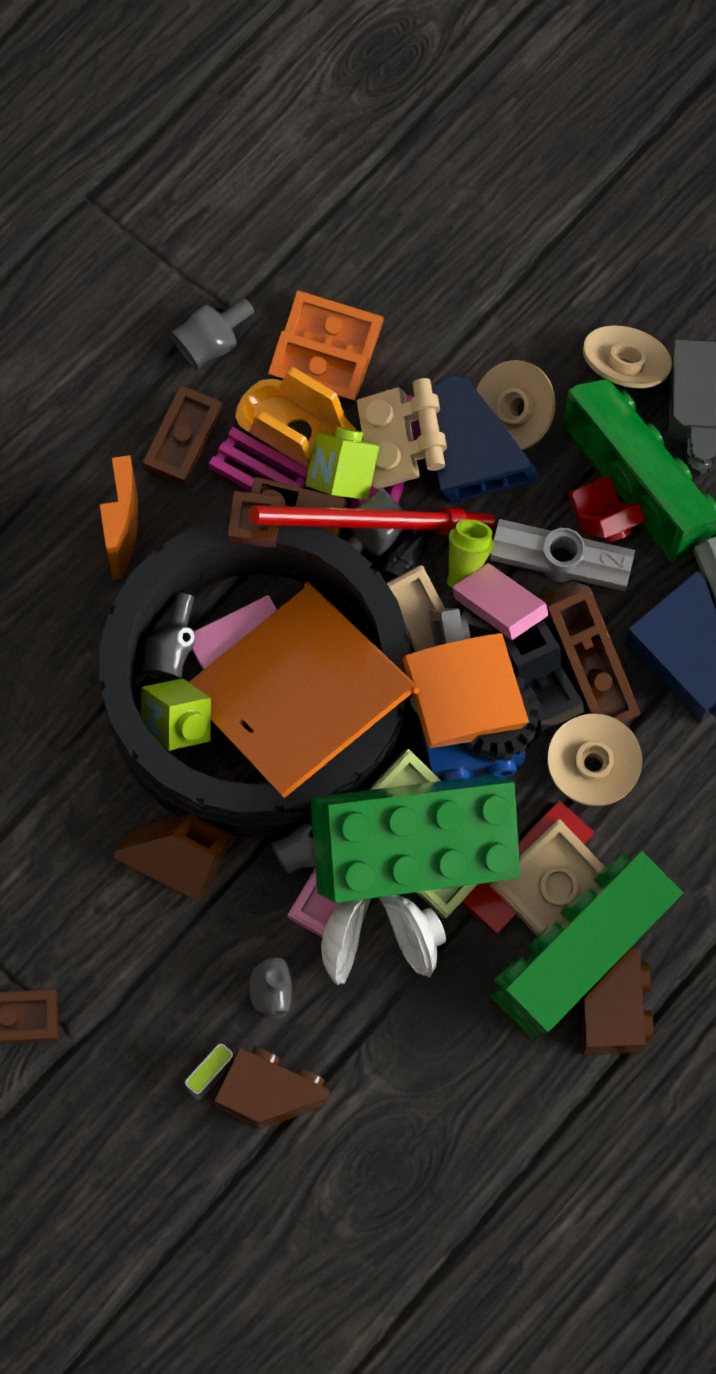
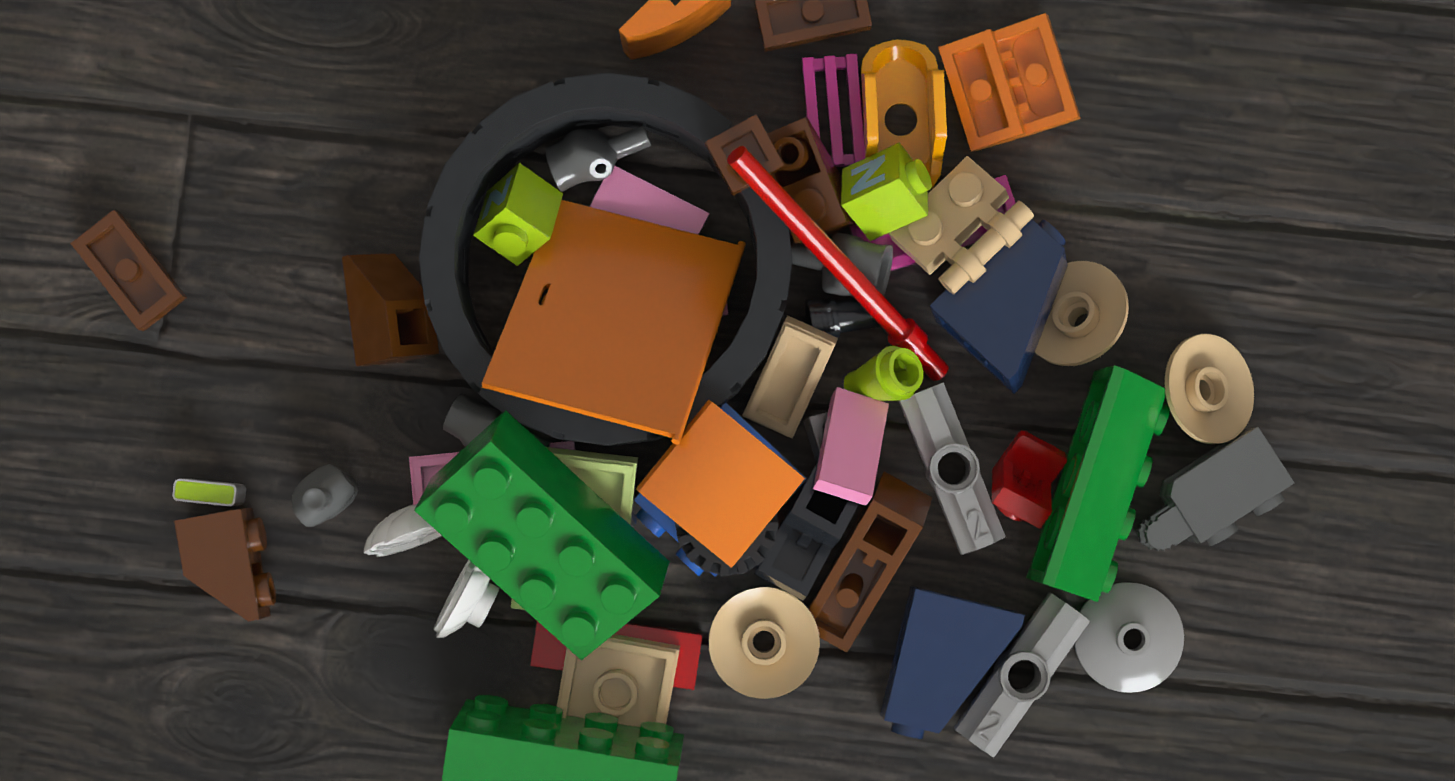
camera: 50 degrees right, 15 degrees up
flat silver plate [429,608,470,646] -> none

